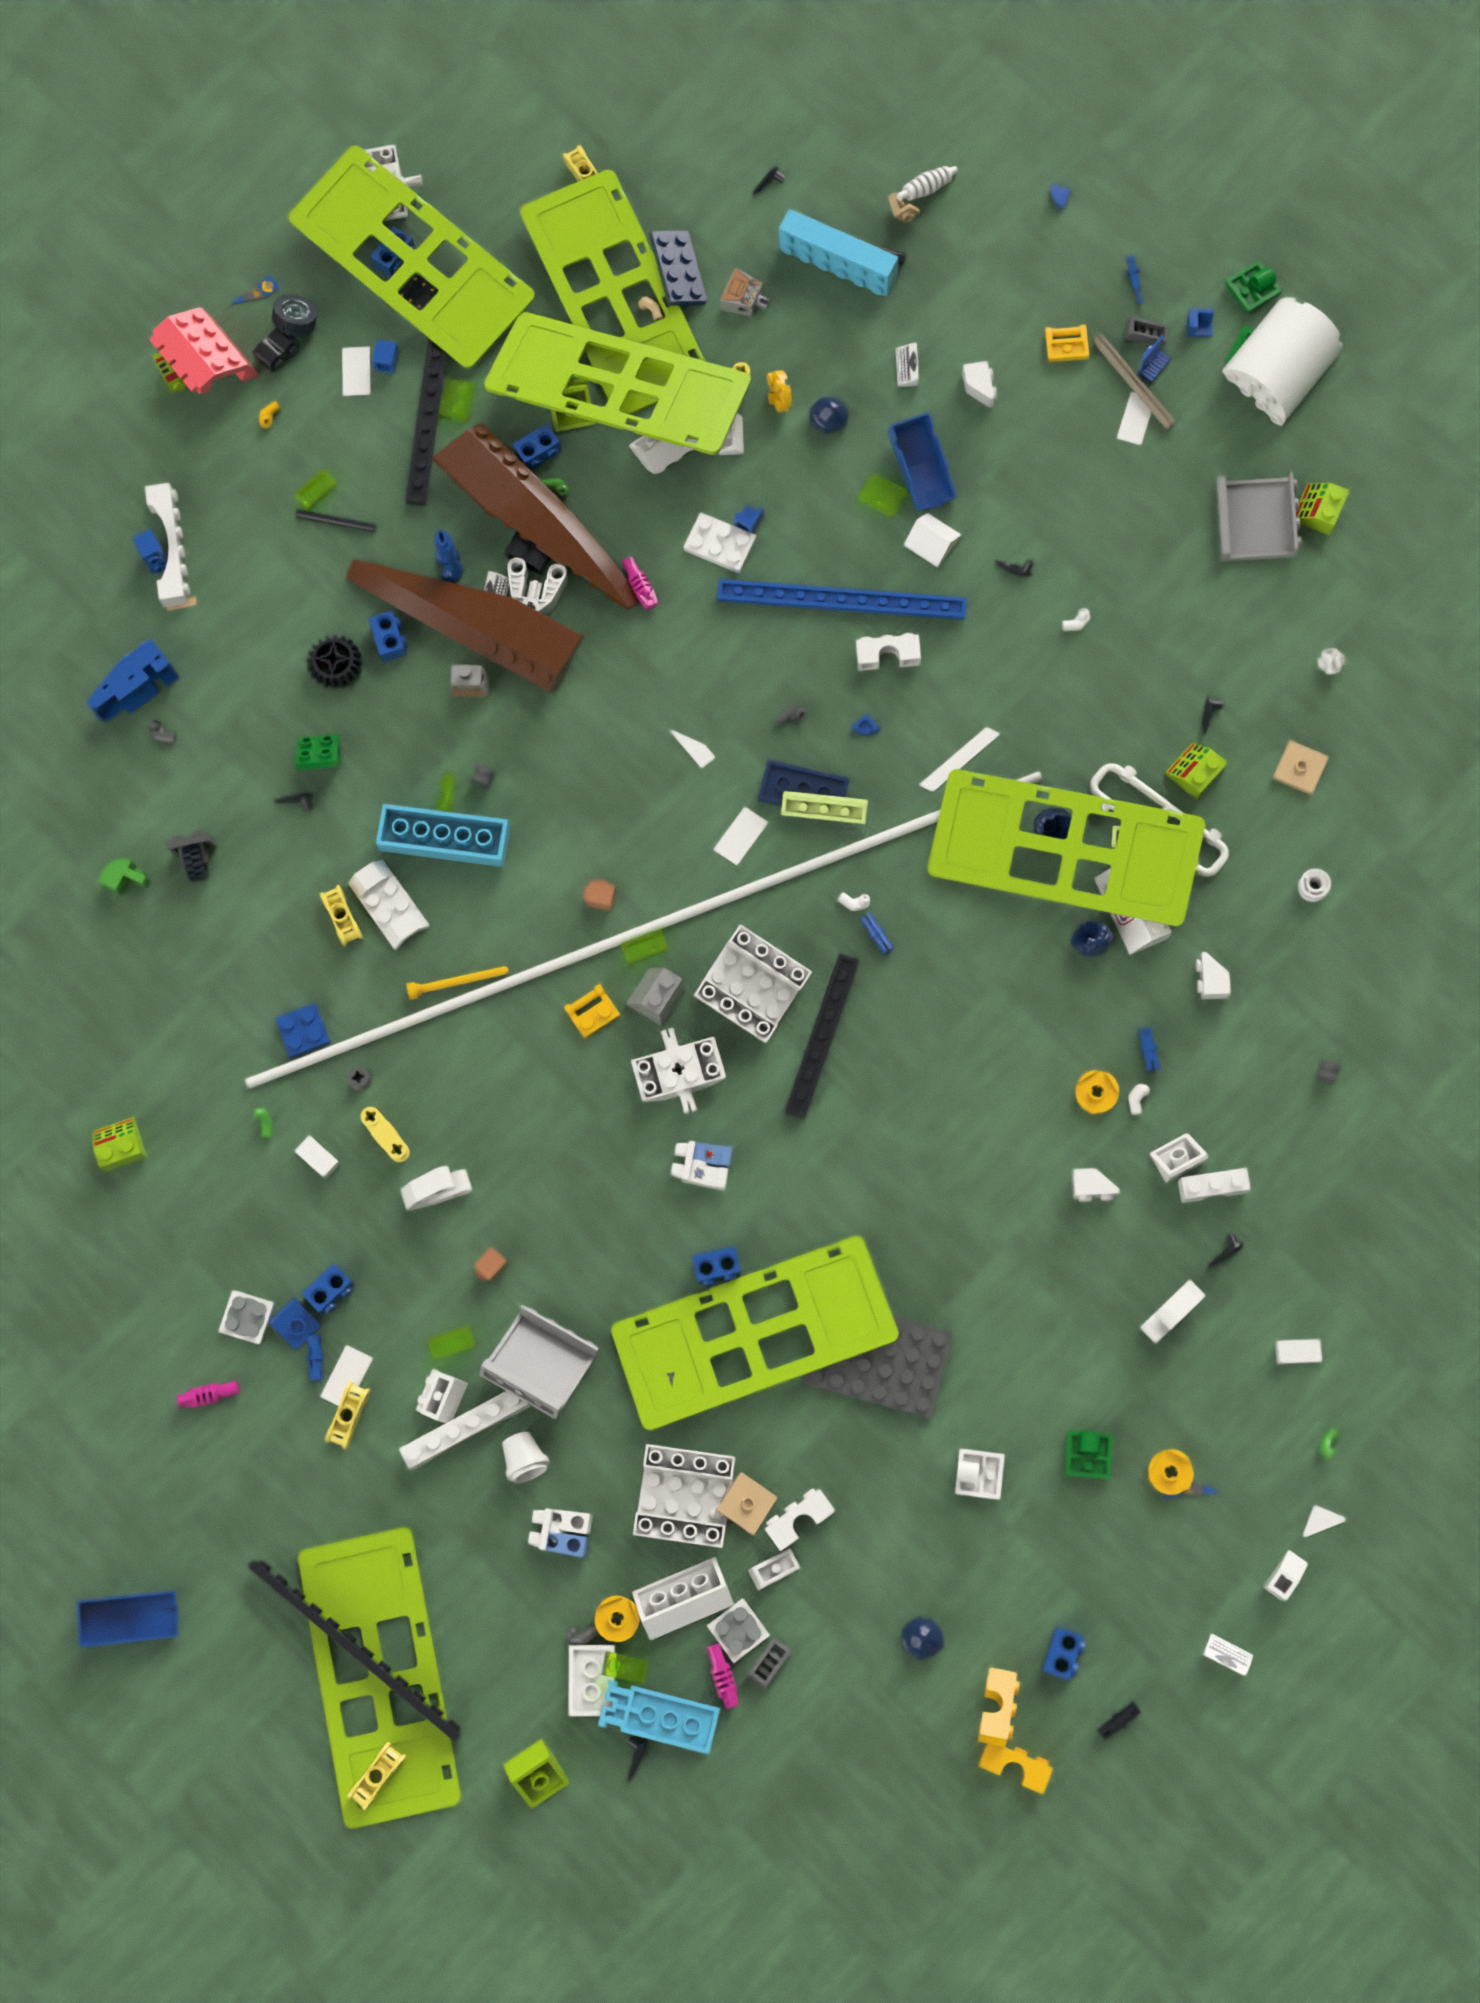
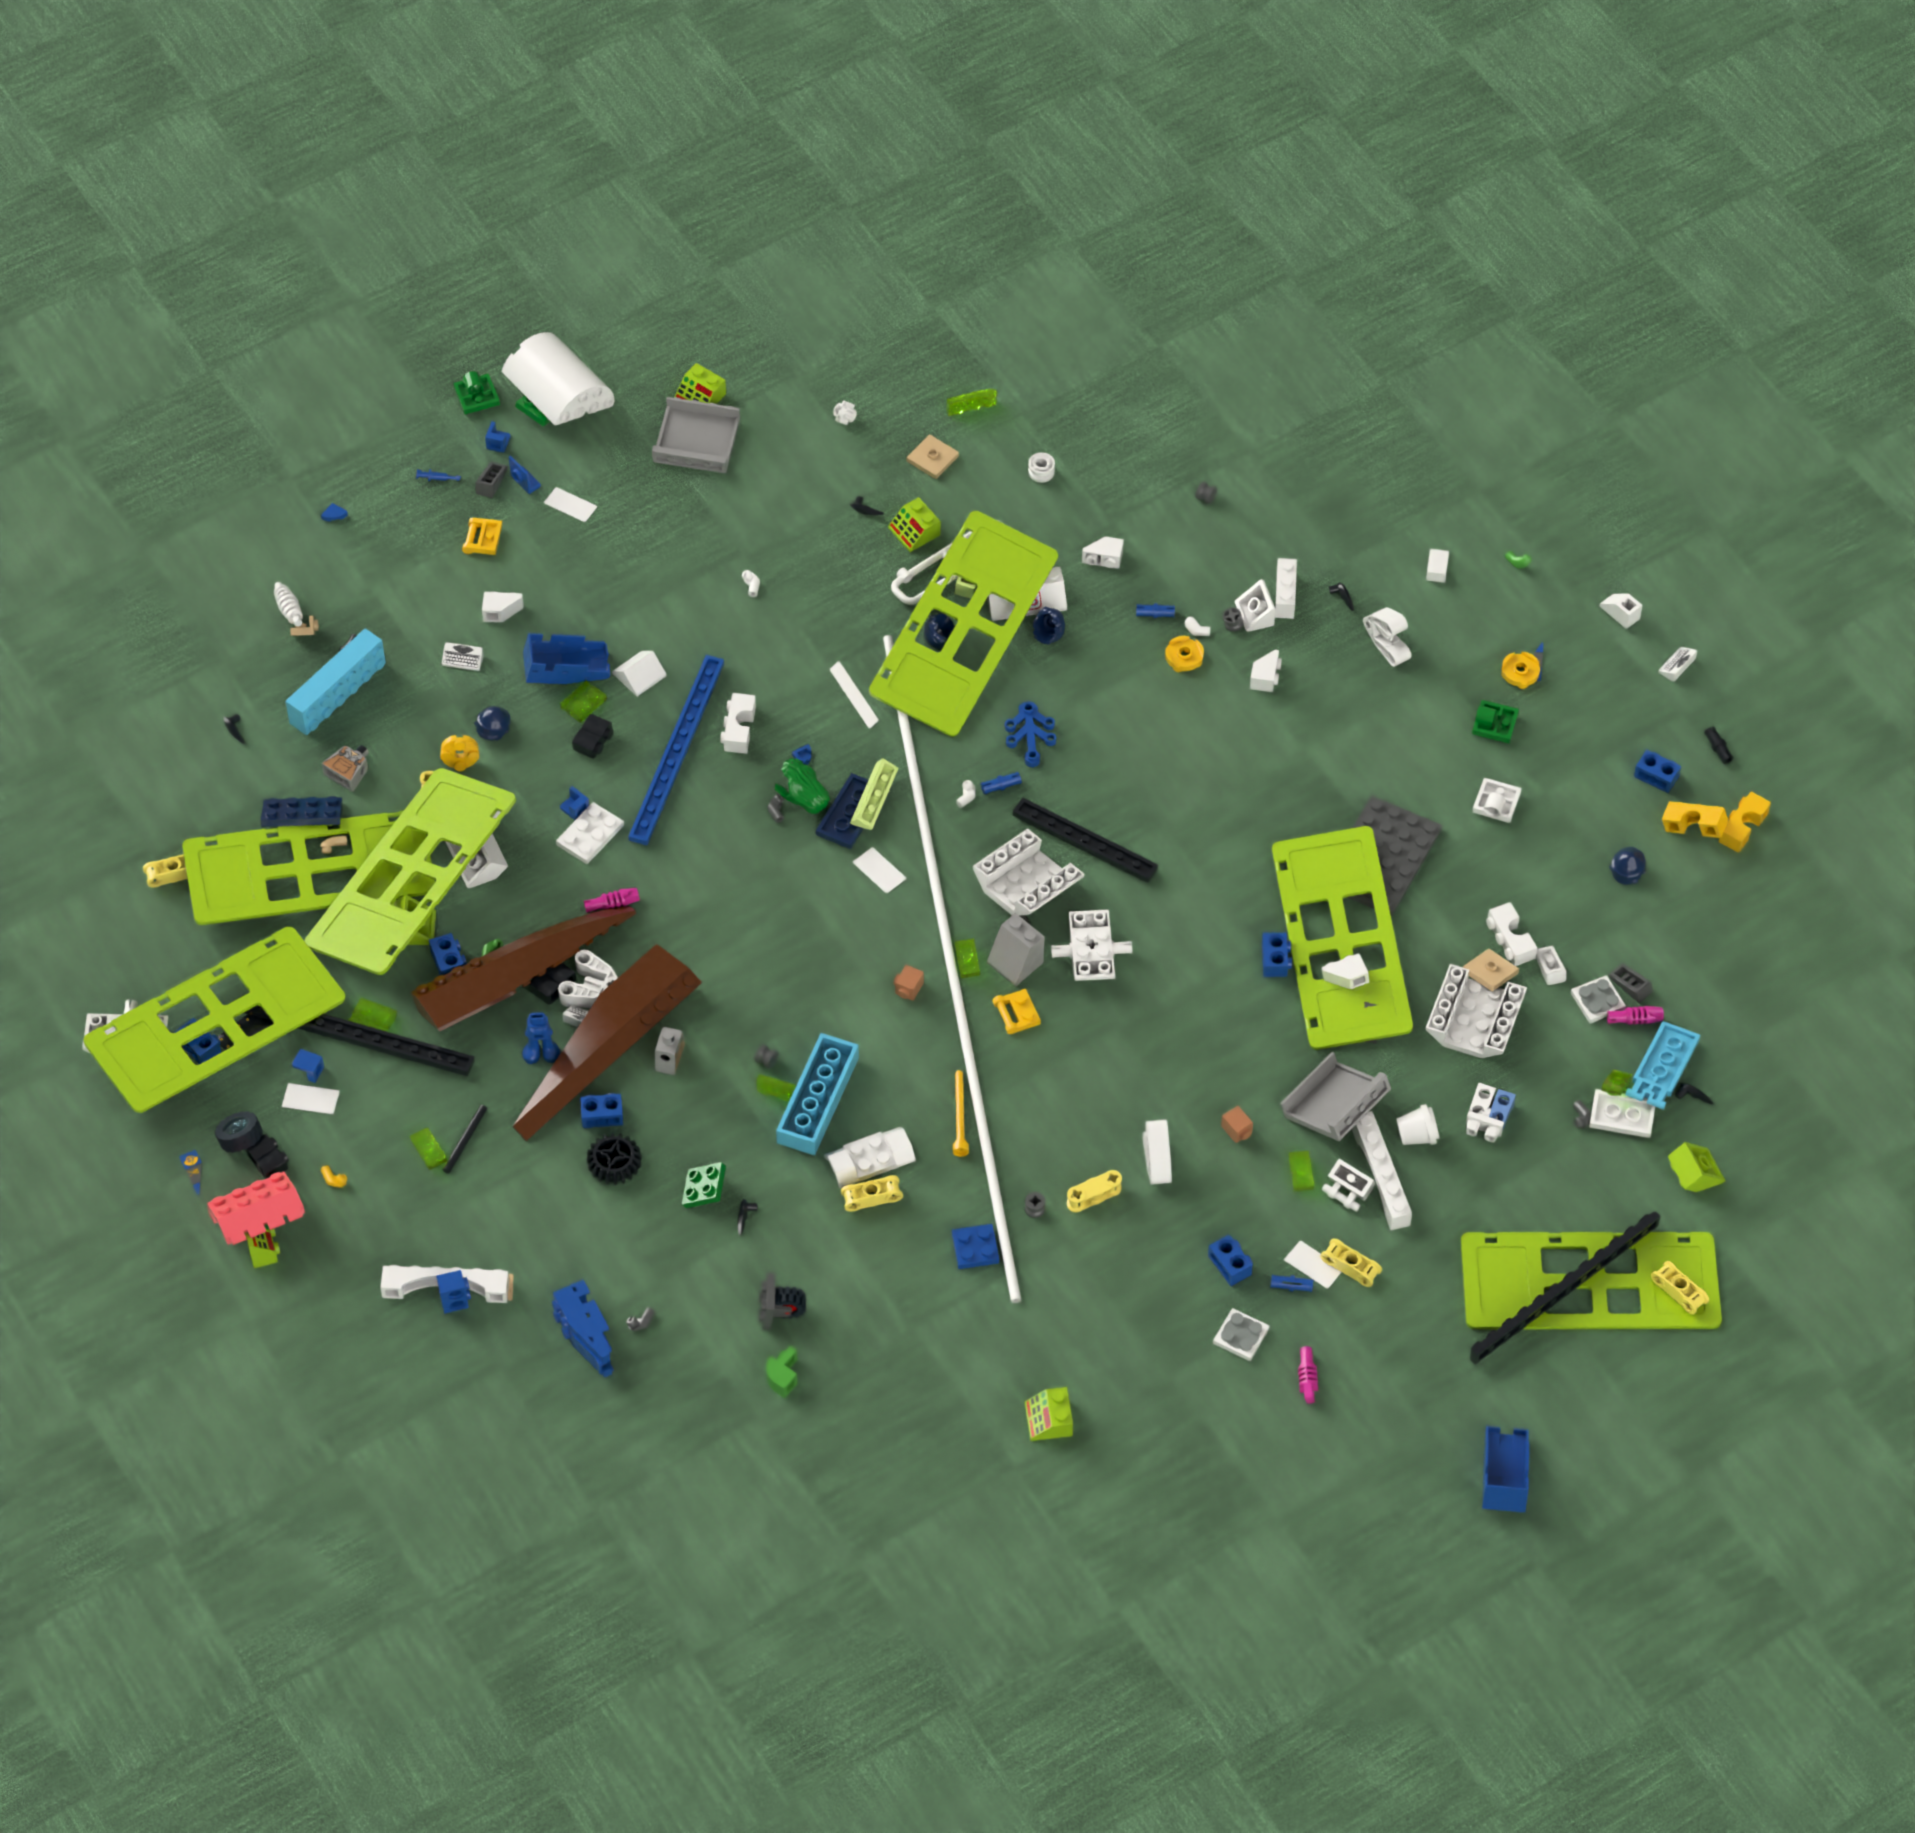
camera: 85 degrees left, 20 degrees down
bright green arm [254,1108,272,1139] -> none
blue piece [269,1297,322,1350] -> none
white slope [295,1135,341,1179] -> none
yellow plate [594,1595,640,1643] -> none
white slope [632,1557,734,1640] -> none
white sticker [670,730,715,768] -> none
white hips [671,1141,732,1191] -> none
black bar [995,559,1034,577] -> none
dark tan axle [1093,334,1176,429] -> none
white sticker [1303,1505,1346,1537] -> none
none -> black brick [572,714,614,759]
none -> green hair [774,758,830,814]
none -> clear neon green hinge [946,389,997,416]
none -> blue plant [1004,701,1056,767]
none -> dark grey wheel [1223,607,1244,632]
none -> white slope [1322,953,1369,989]

